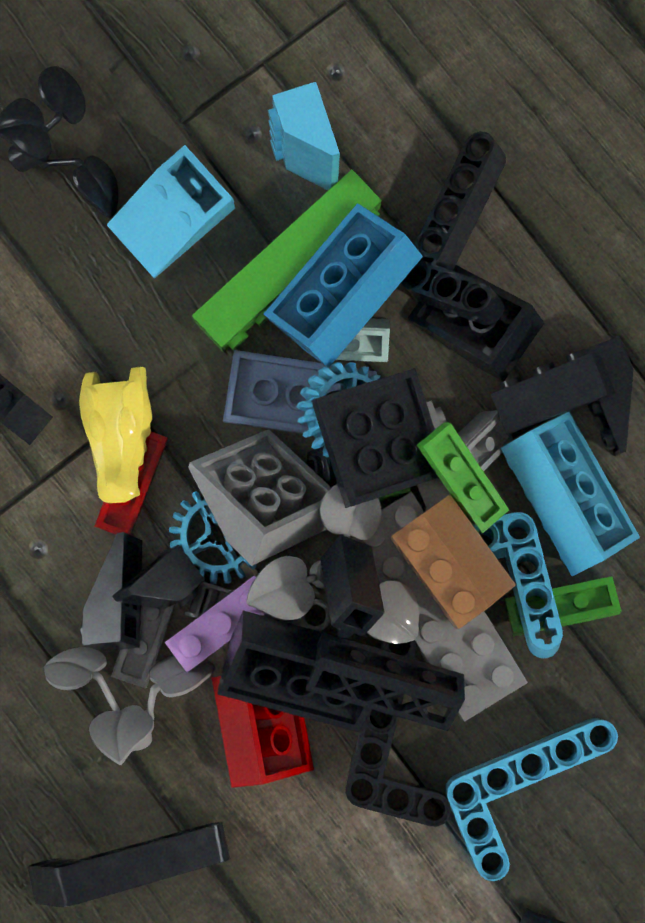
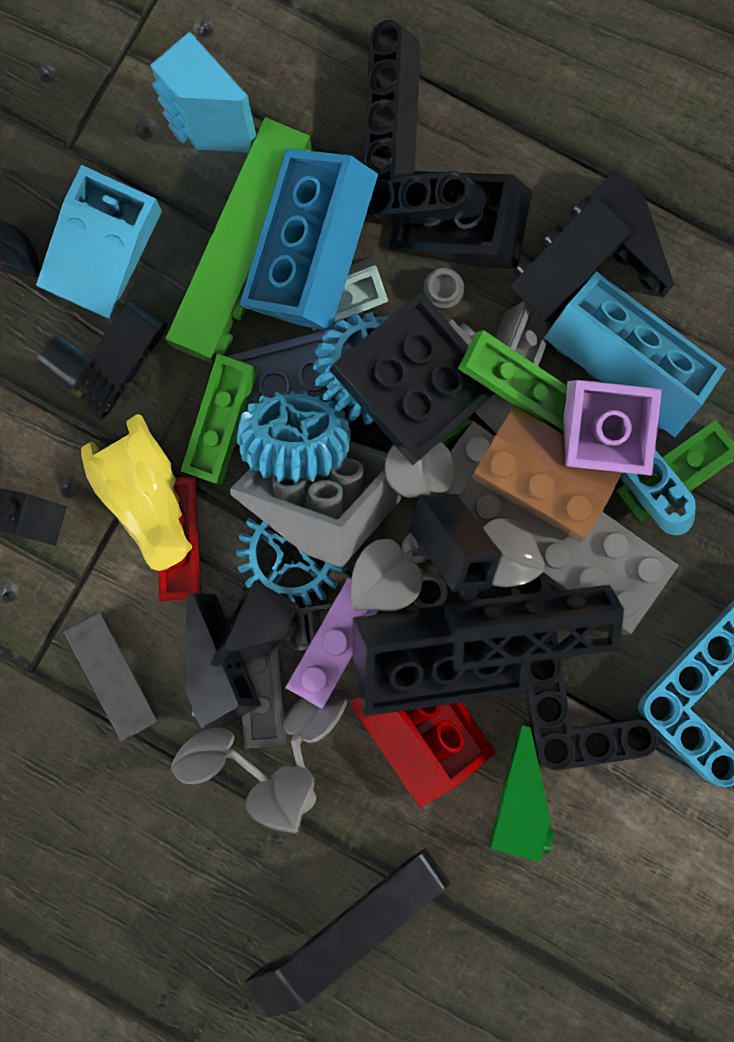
camera: 15 degrees left, 0 degrees up
none -> black beam [35,300,168,419]
none -> flat silver tile [64,612,159,741]
none -> bright green plate [181,354,259,484]
none -> medium azure gear [237,390,351,483]
none -> light grey plate [423,268,464,309]
none -> green slope [488,724,555,862]
none -> lavender slope [563,380,662,475]

